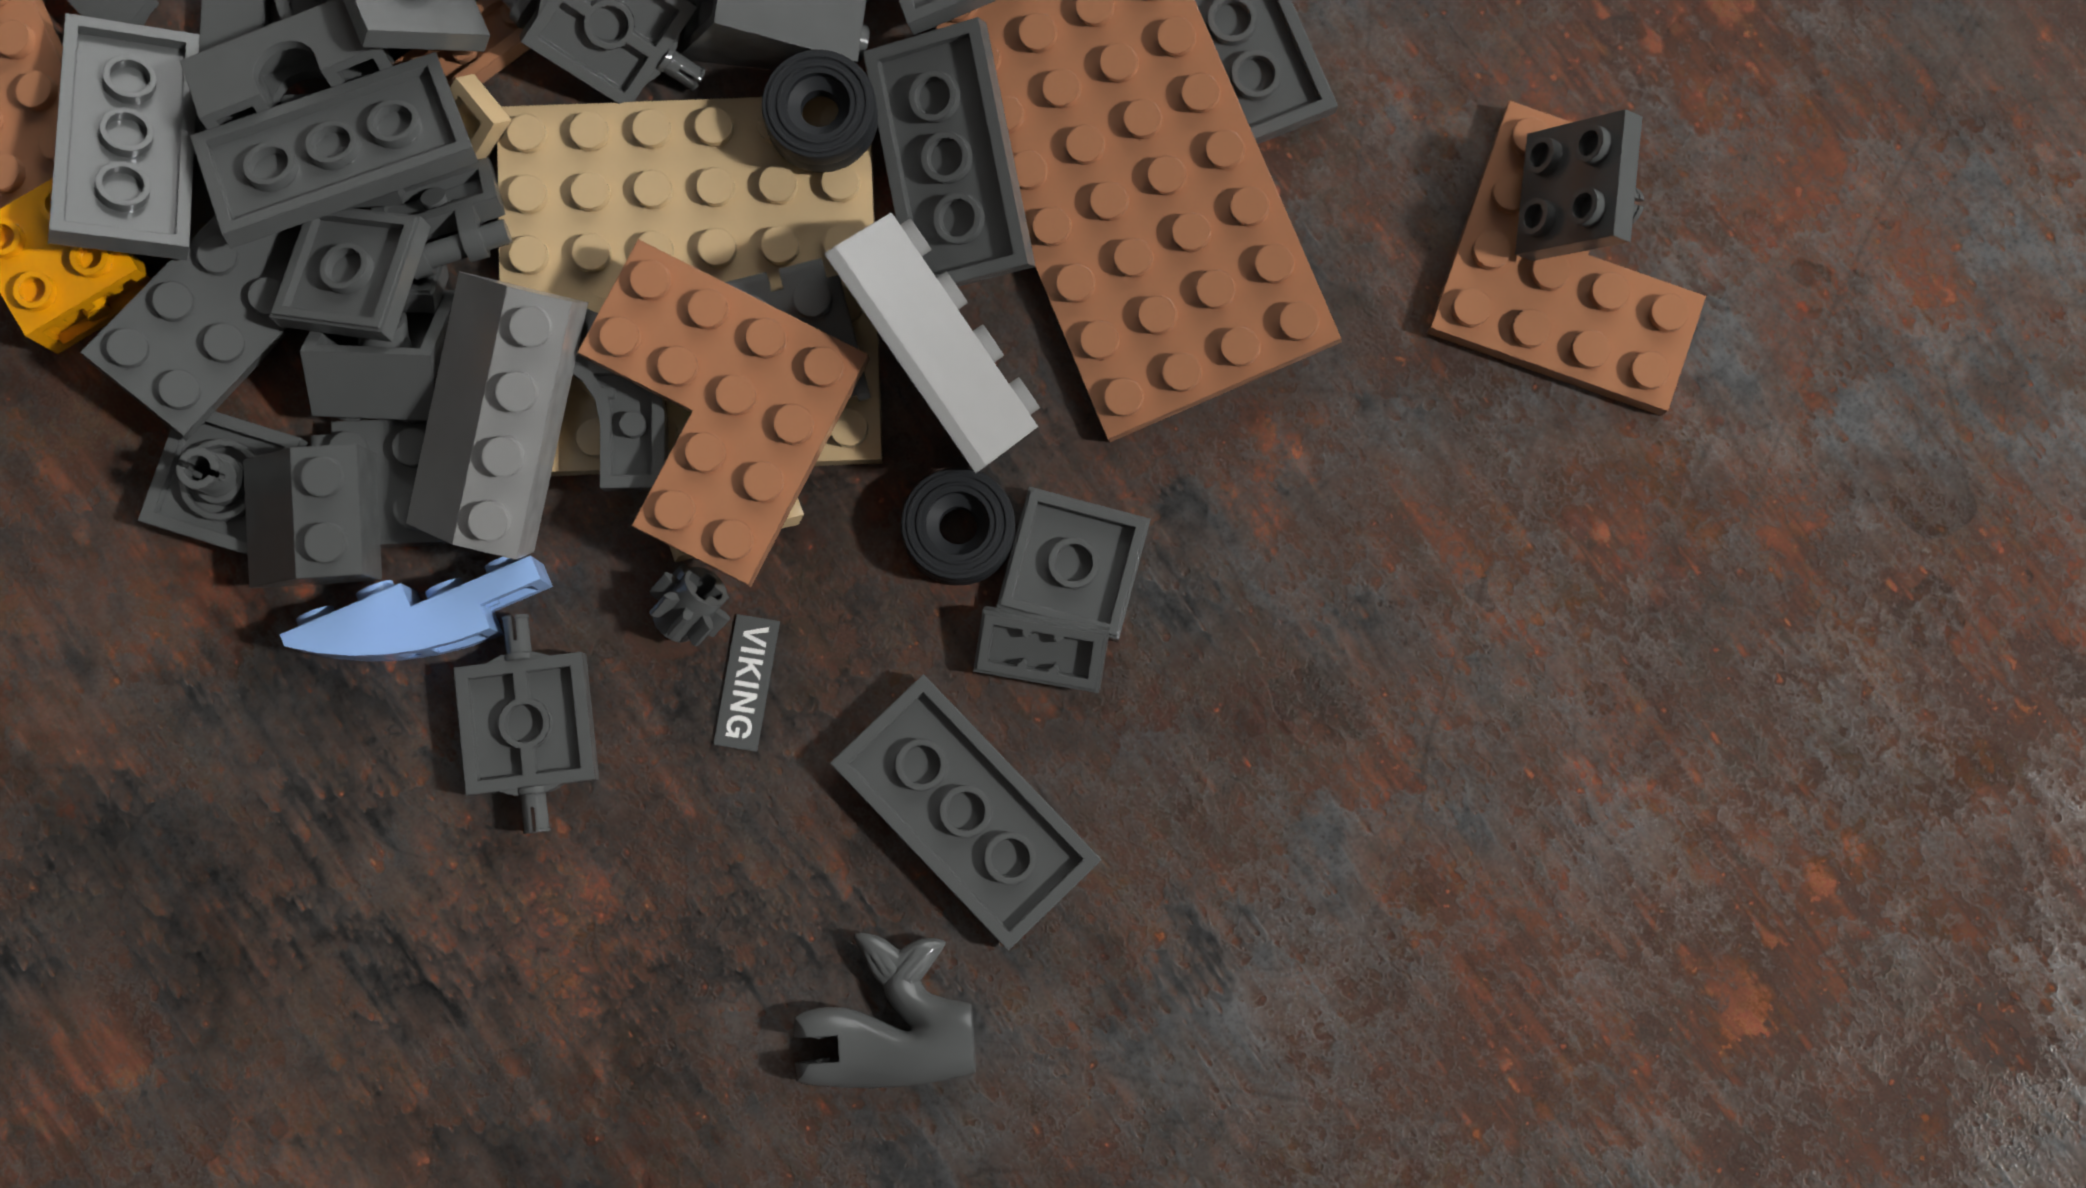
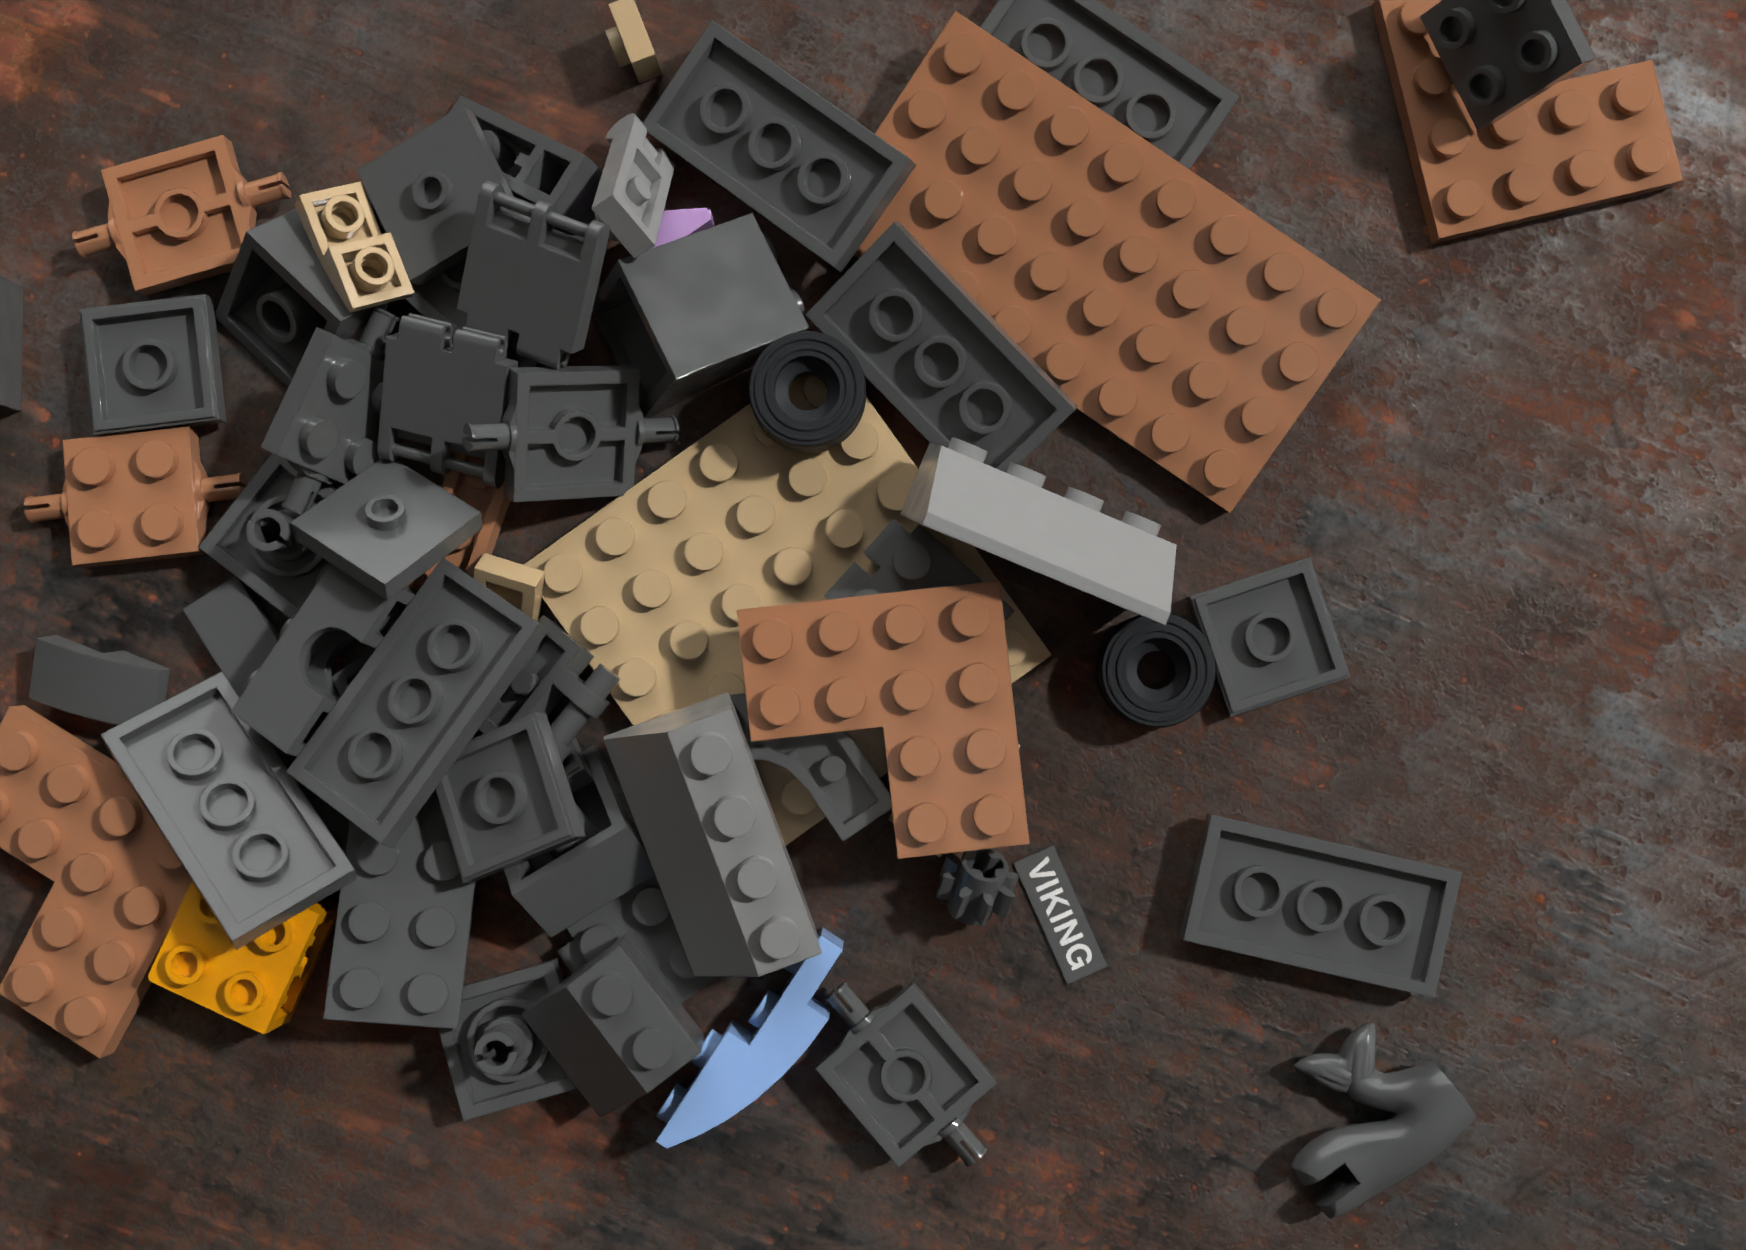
camera: 30 degrees left, 5 degrees up
dark grey plate [973,606,1110,693] -> none

